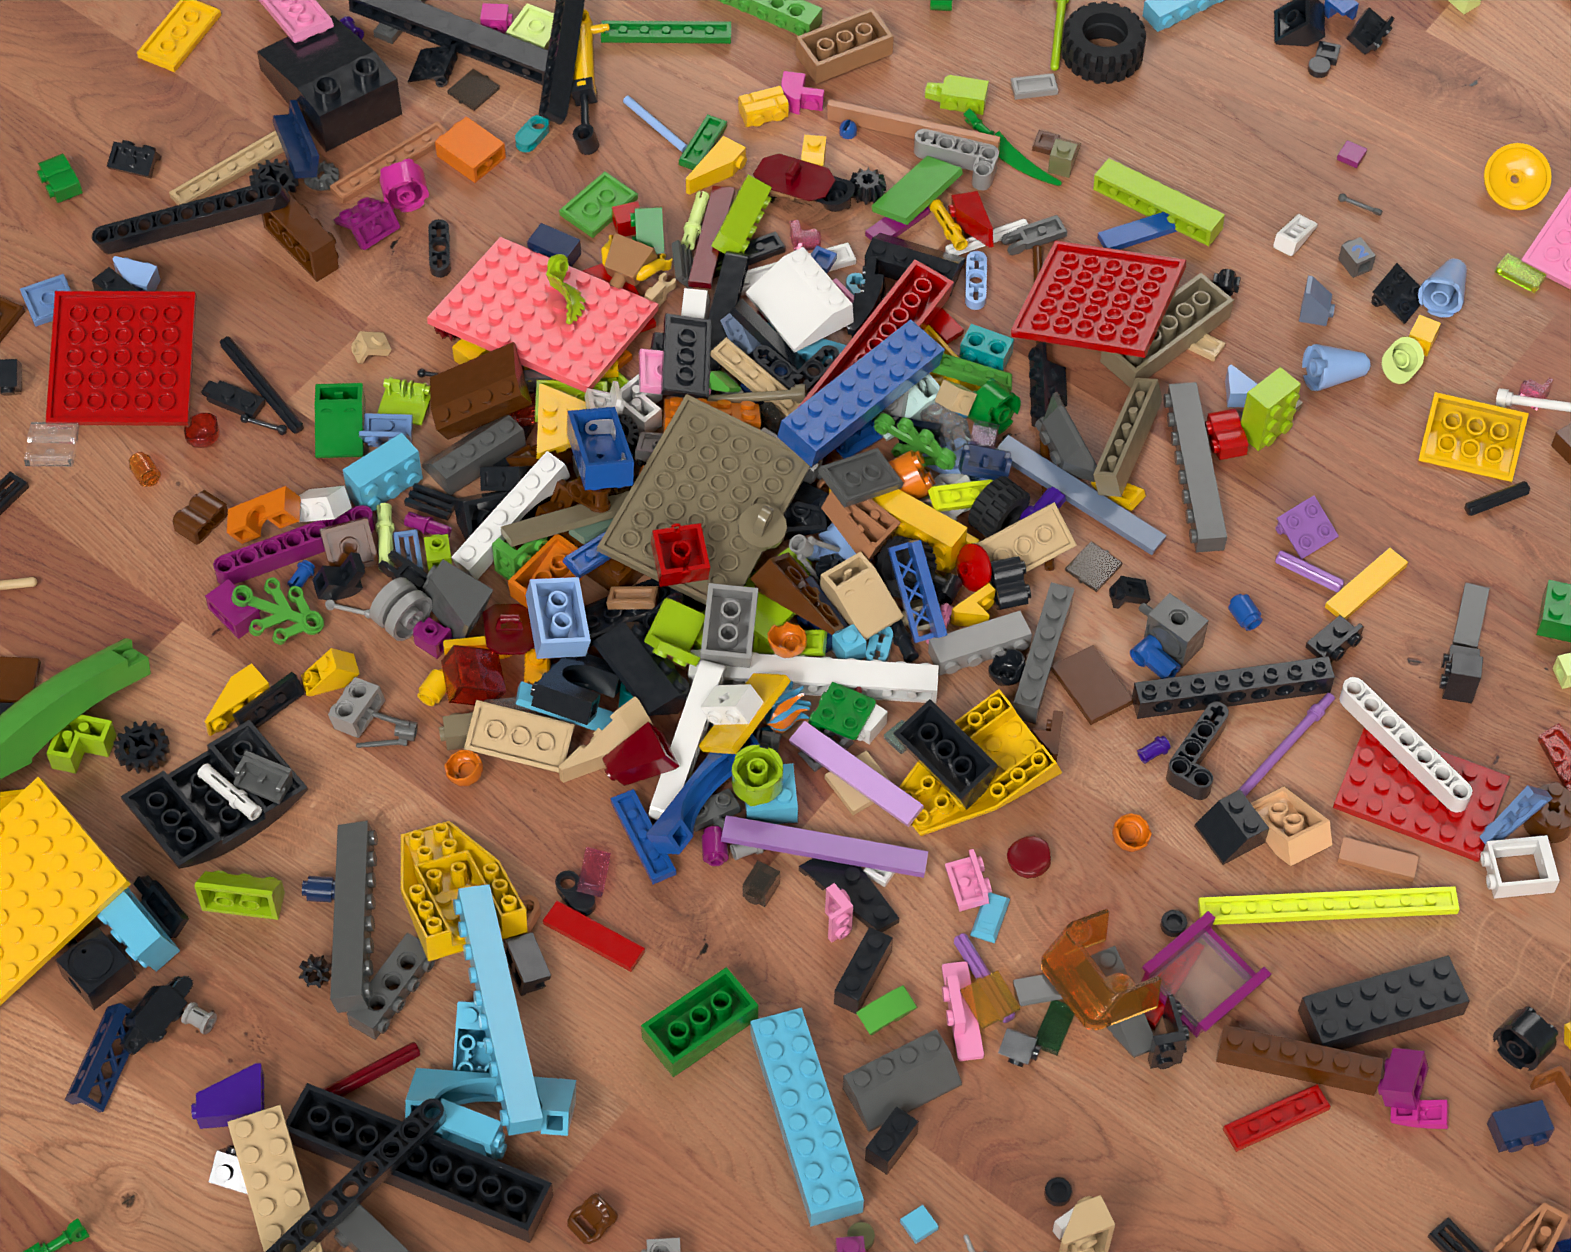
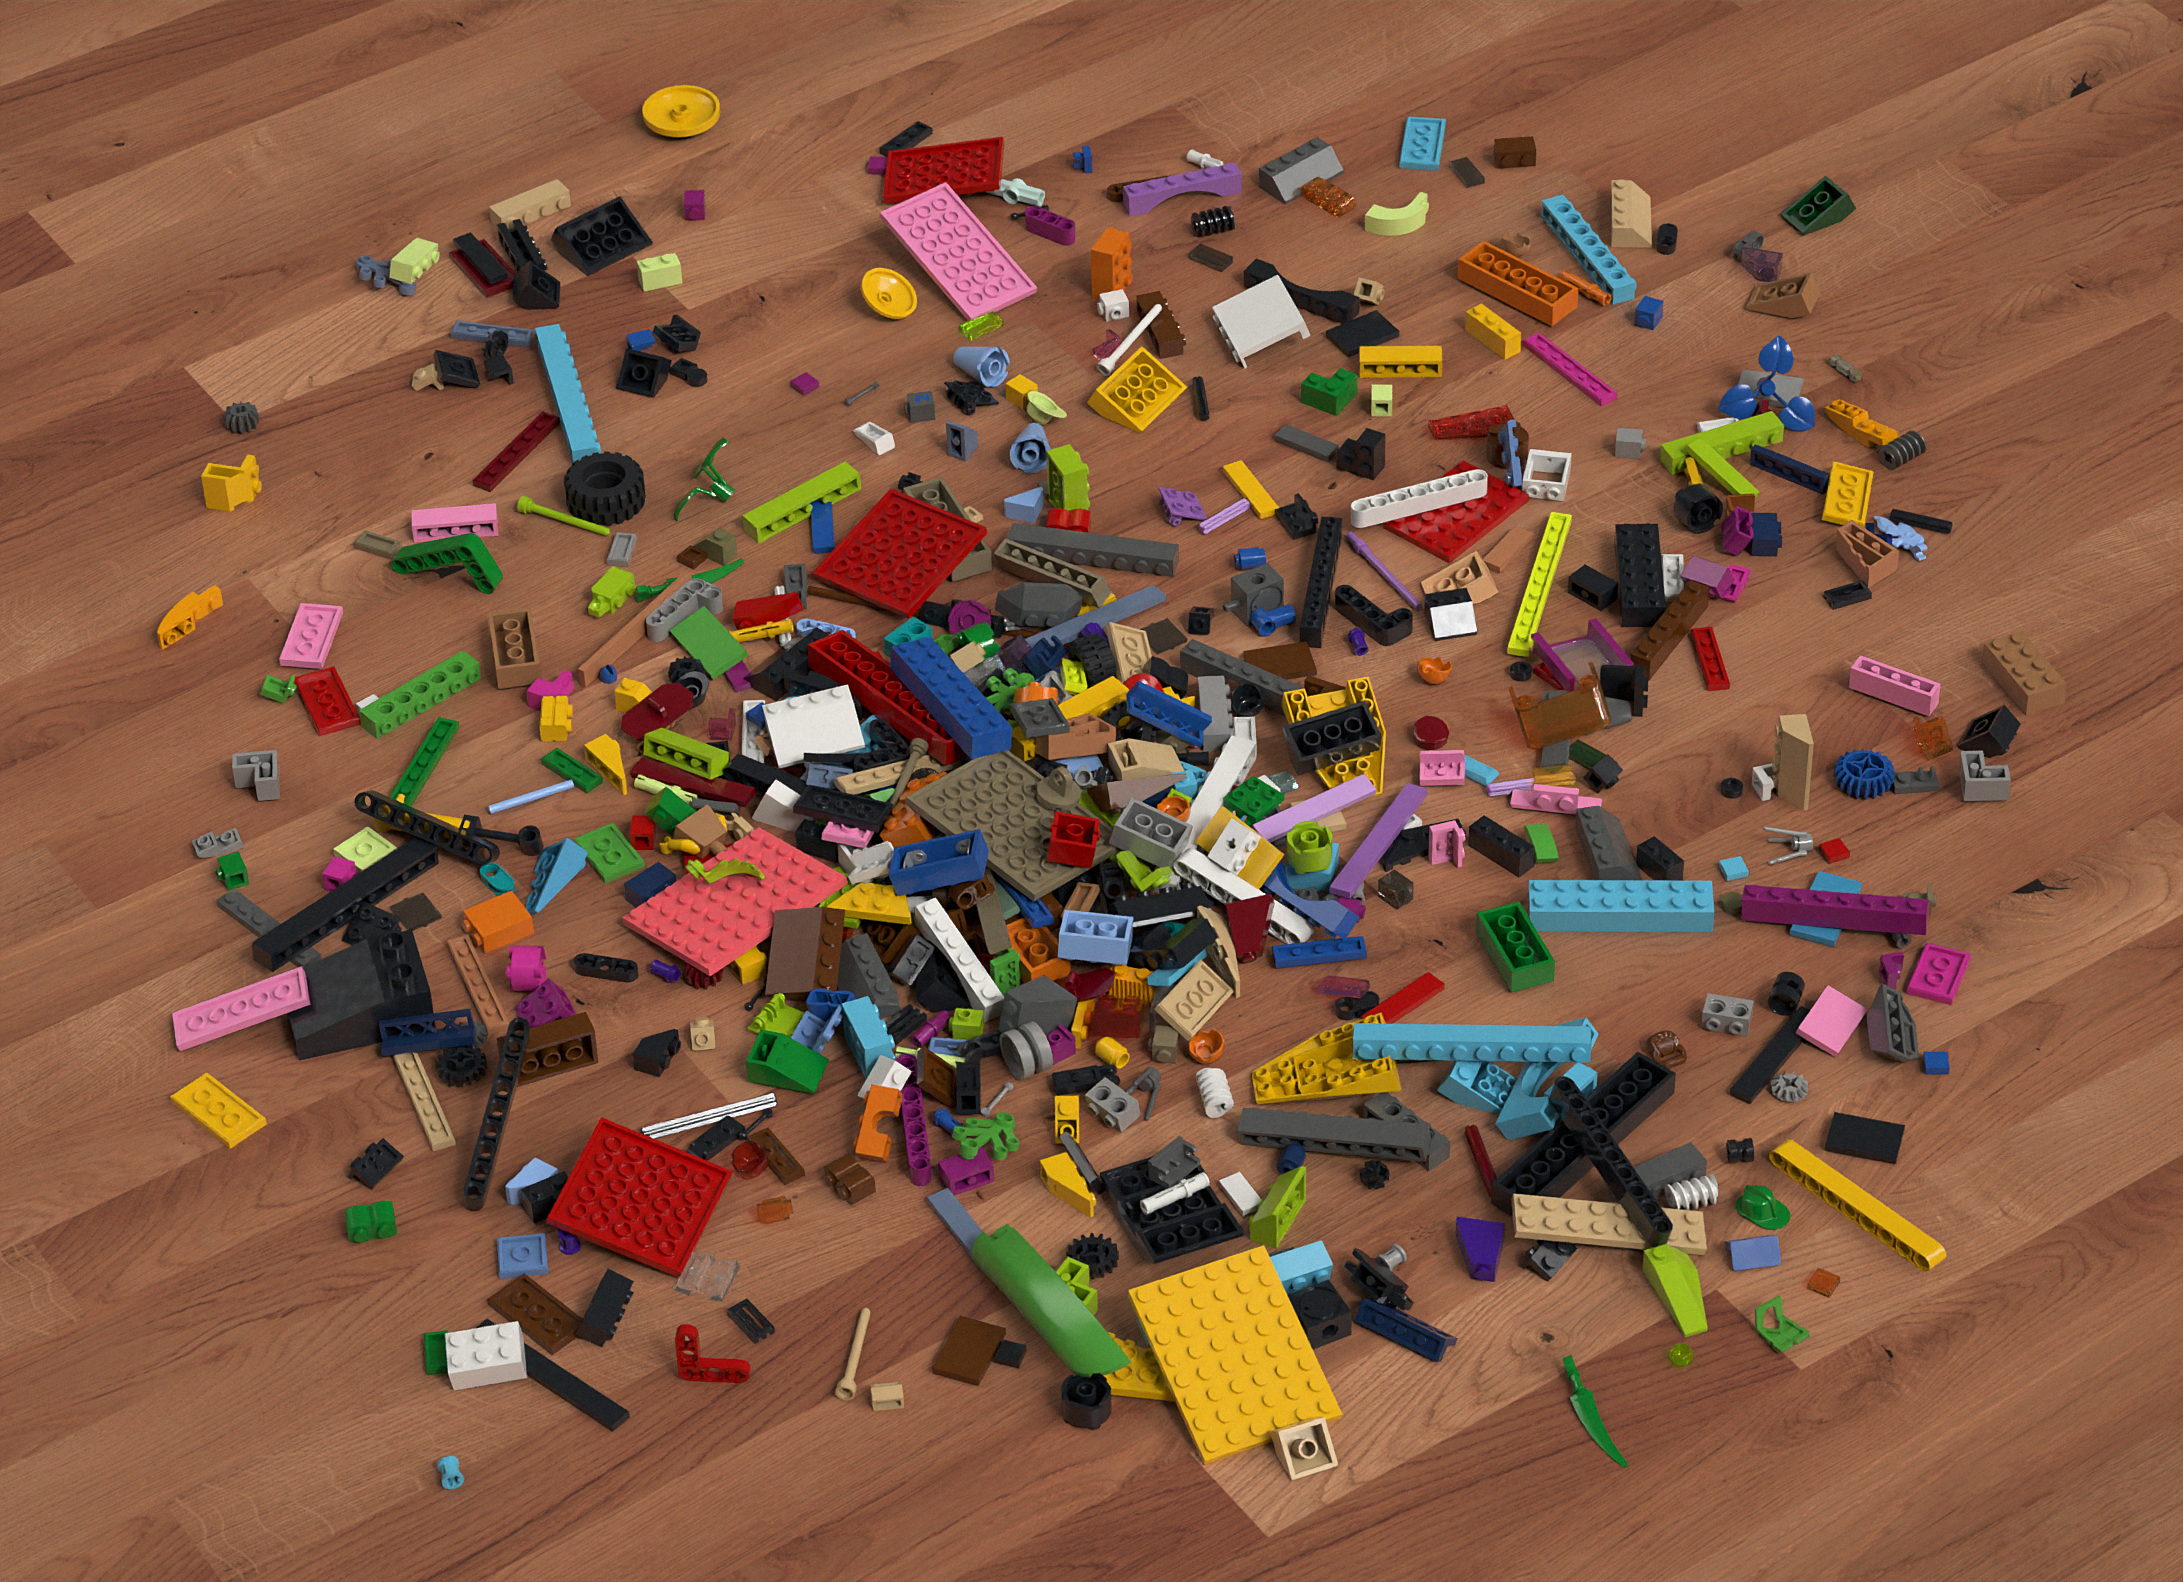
camera: 70 degrees left, 15 degrees down
none -> dark azure wedge [525,838,588,916]
none -> black slope [632,1029,681,1077]
none -> dark purple pin [650,960,681,983]
none -> green plant [674,437,735,521]
none -> reddish brown tile [748,1128,805,1185]
none -> blue brick [806,989,856,1026]
none -> sand blue tile [927,1188,983,1261]
none -> magenta tile [948,600,991,635]
none -> black hinge [1051,1064,1120,1096]
none -> white piece [1196,1068,1234,1118]
none -> white tile [1219,1172,1261,1216]
none -> white tile [1233,717,1256,741]
none -> black brick [1568,564,1618,611]
none -> white tile [1661,554,1684,602]
none -> magenta brick [1721,506,1754,556]

